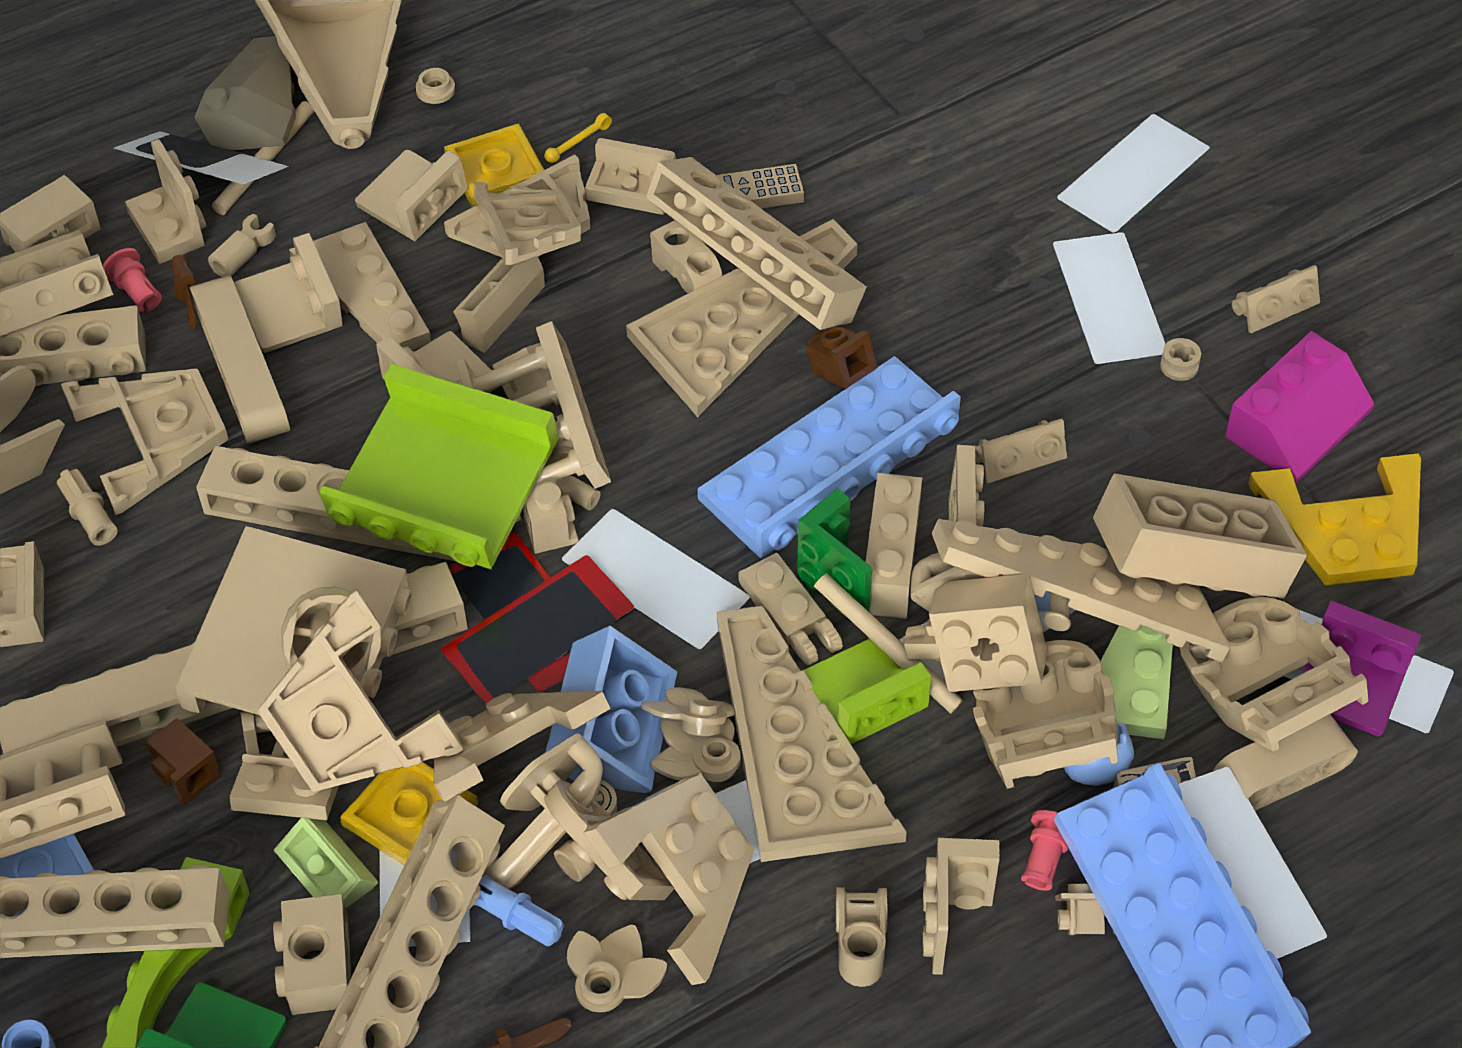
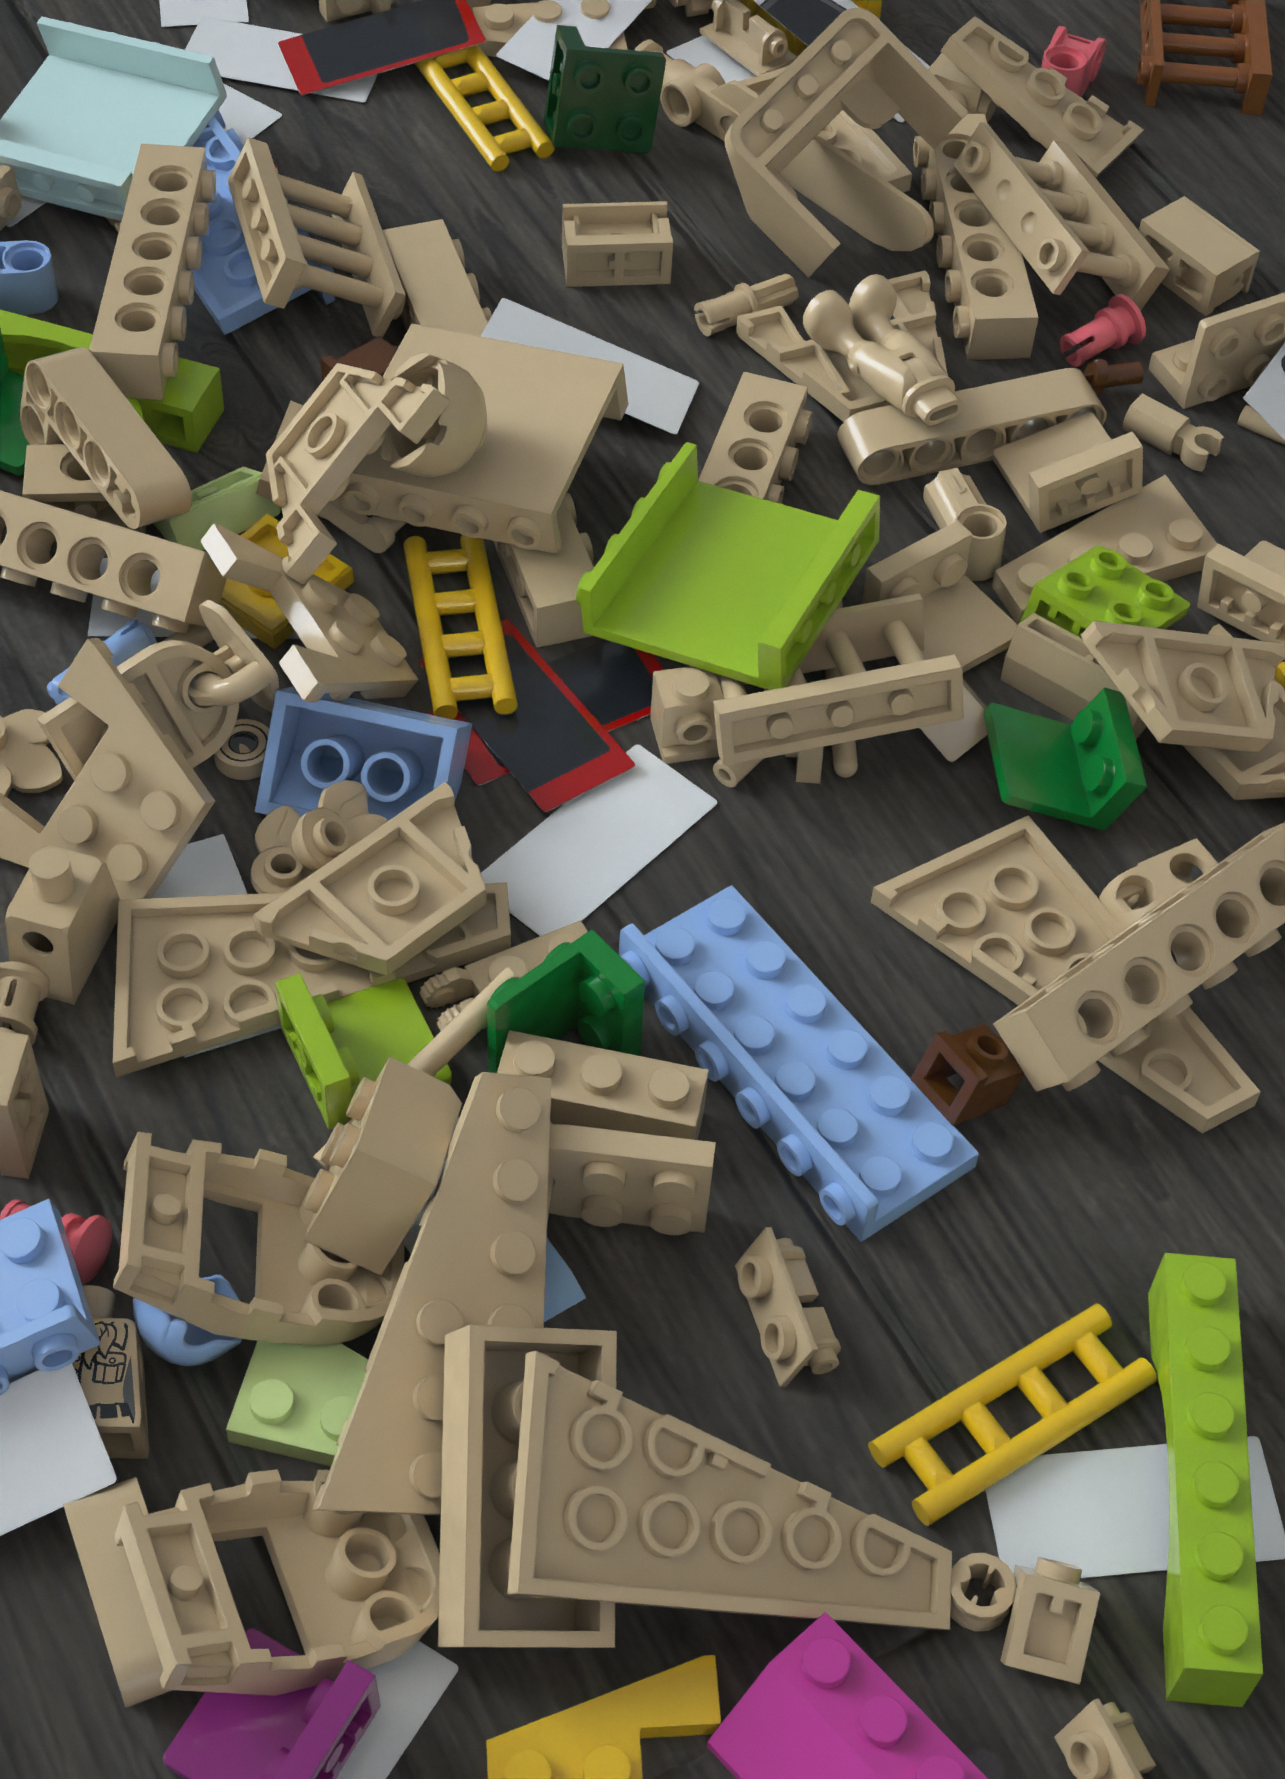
camera: 90 degrees right, 0 degrees up
none -> tan torso [5,845,120,1005]
none -> tan beam [20,347,192,529]
none -> tan wing [254,782,486,976]
none -> yellow bar [403,535,518,719]
none -> white sticker [481,298,699,434]
none -> tan wing [507,1350,952,1630]
none -> tan piece [803,274,963,426]
none -> yellow bar [868,1304,1157,1526]
none -> tan piece [923,468,1007,581]
none -> green bracket [983,687,1147,831]
none -> tan bracket [1000,1557,1100,1684]
none -> lime bracket [1020,545,1190,638]
none -> lime arch [1148,1253,1263,1707]

